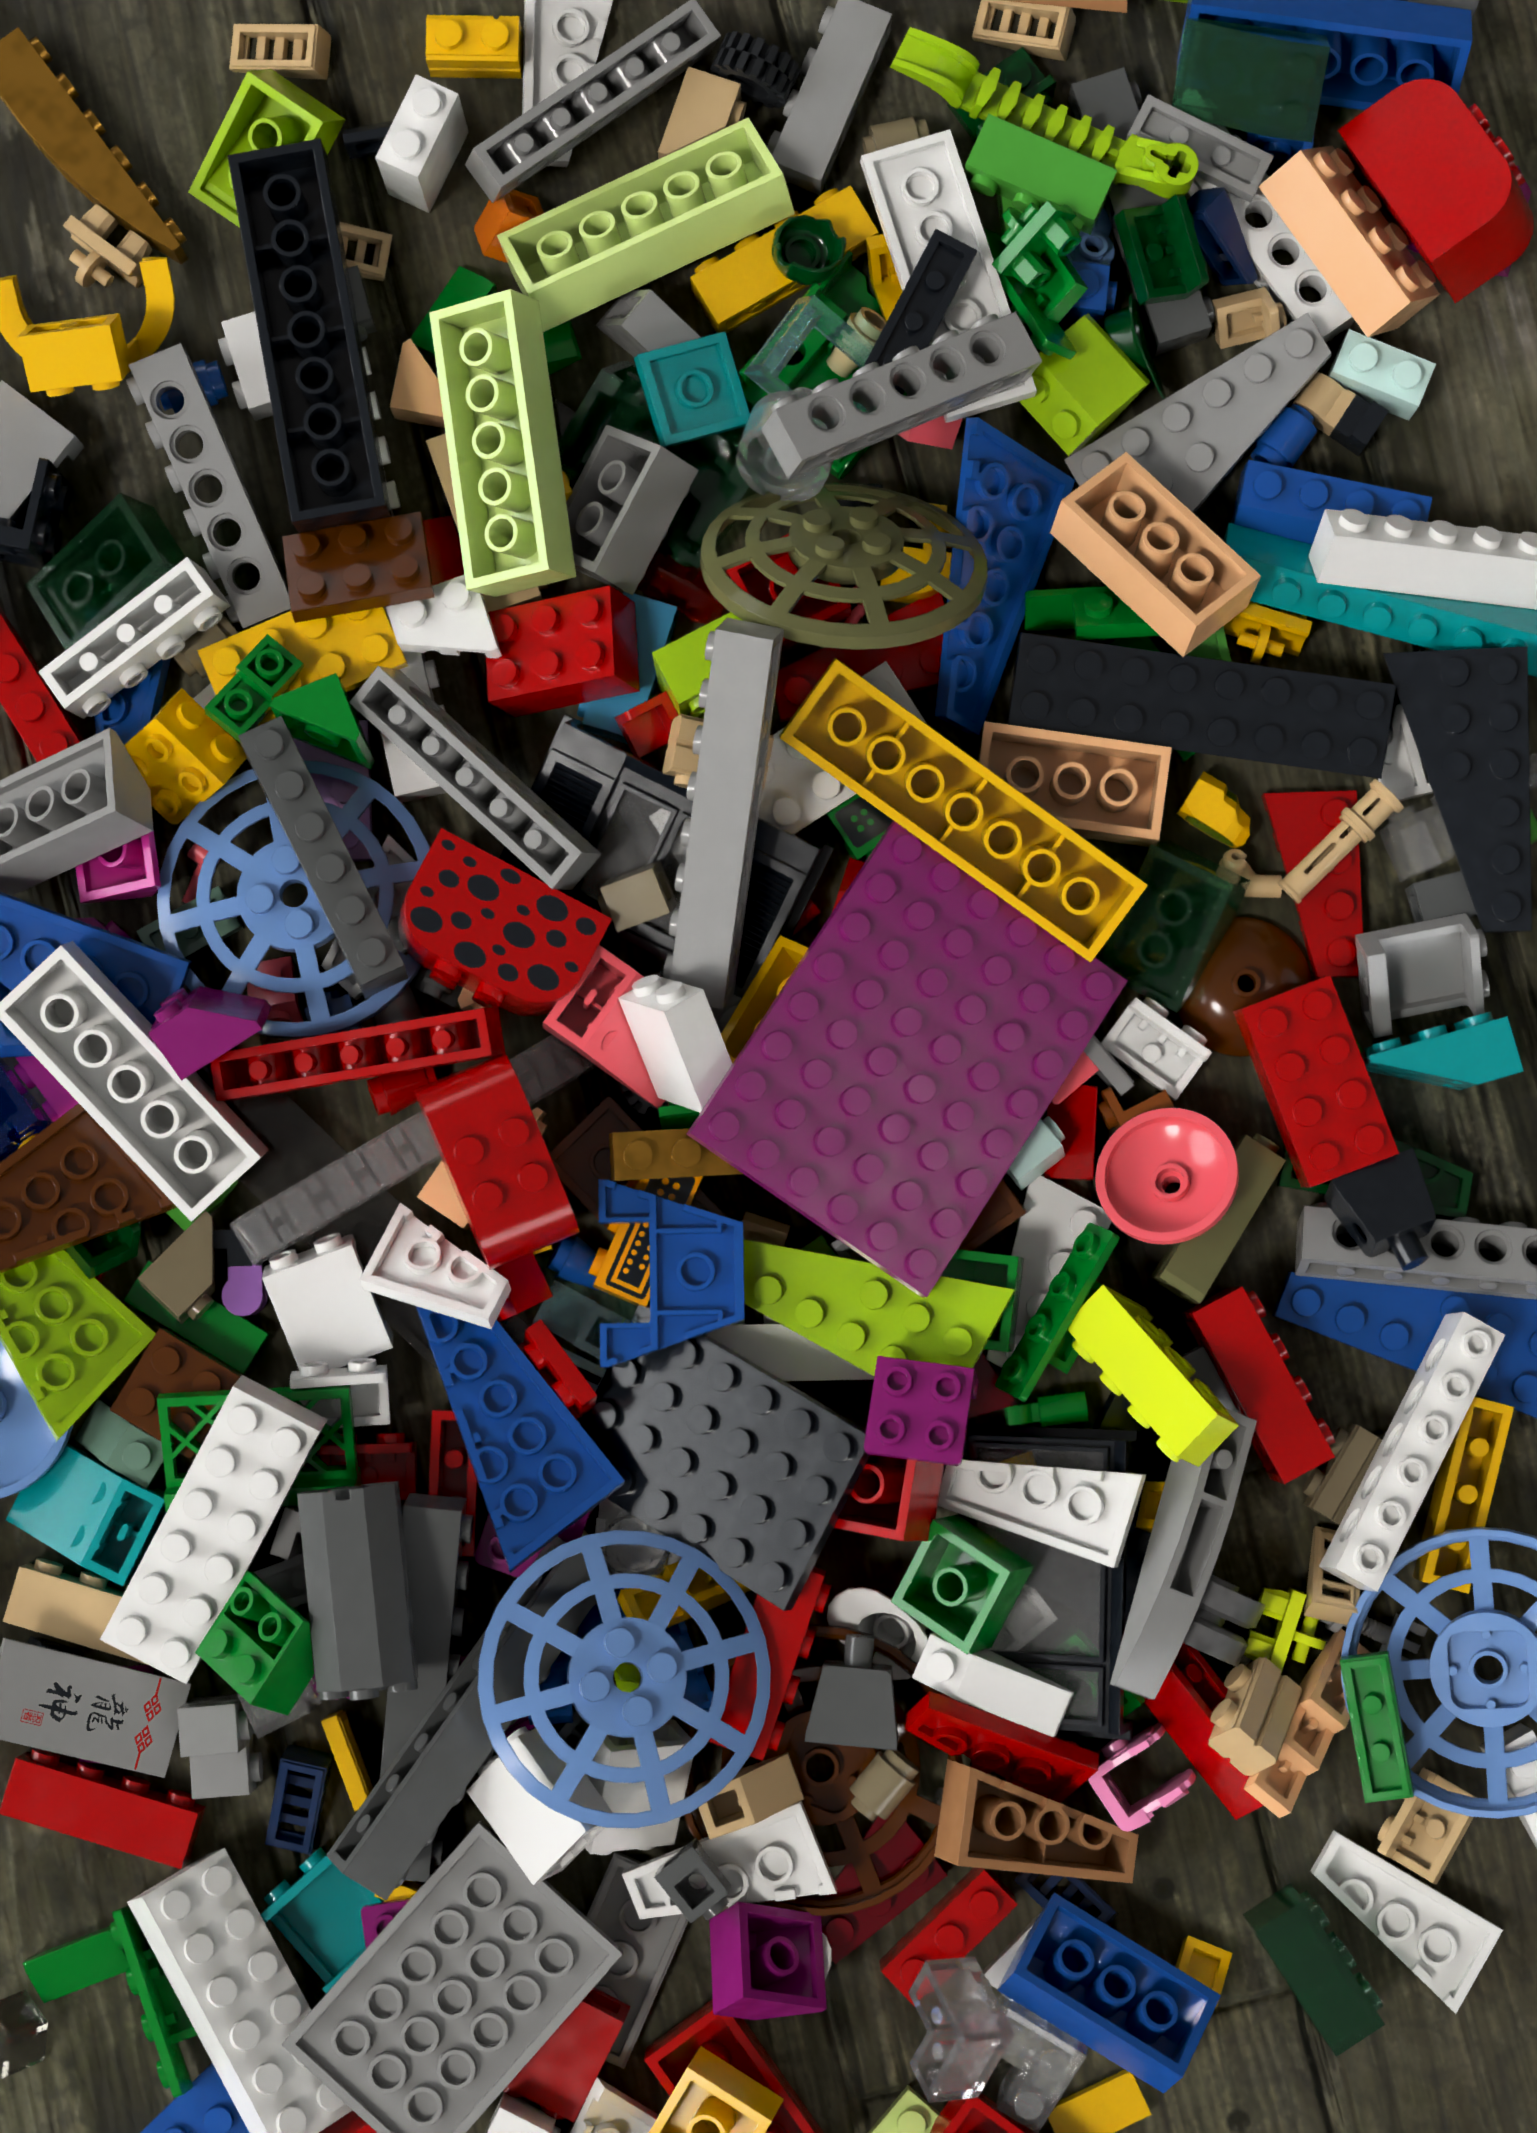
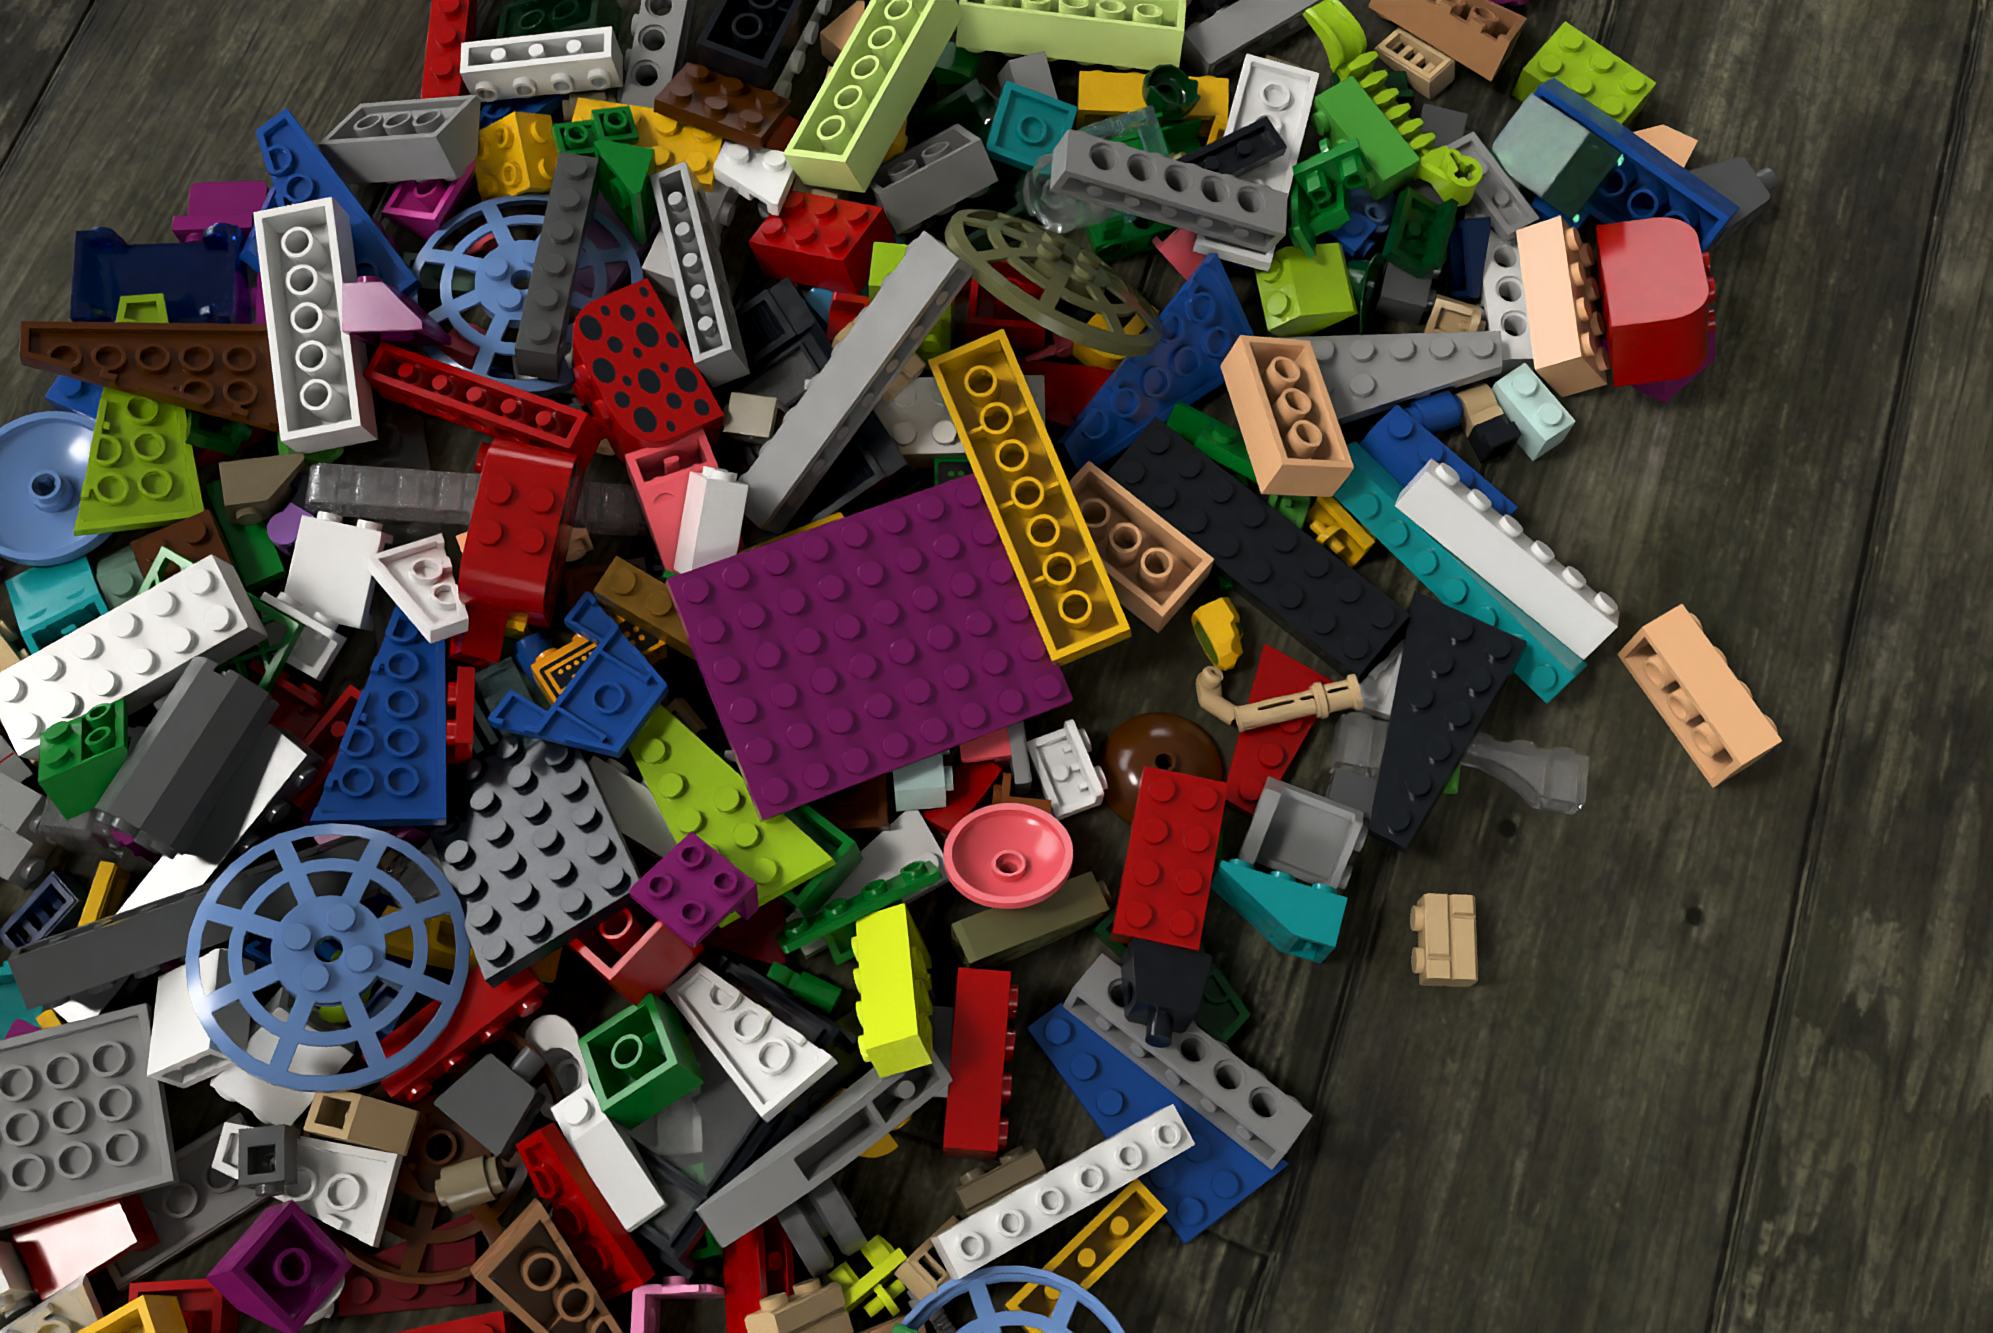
camera: 25 degrees right, 15 degrees down
clear green slope [1100,840,1250,1012] -> none

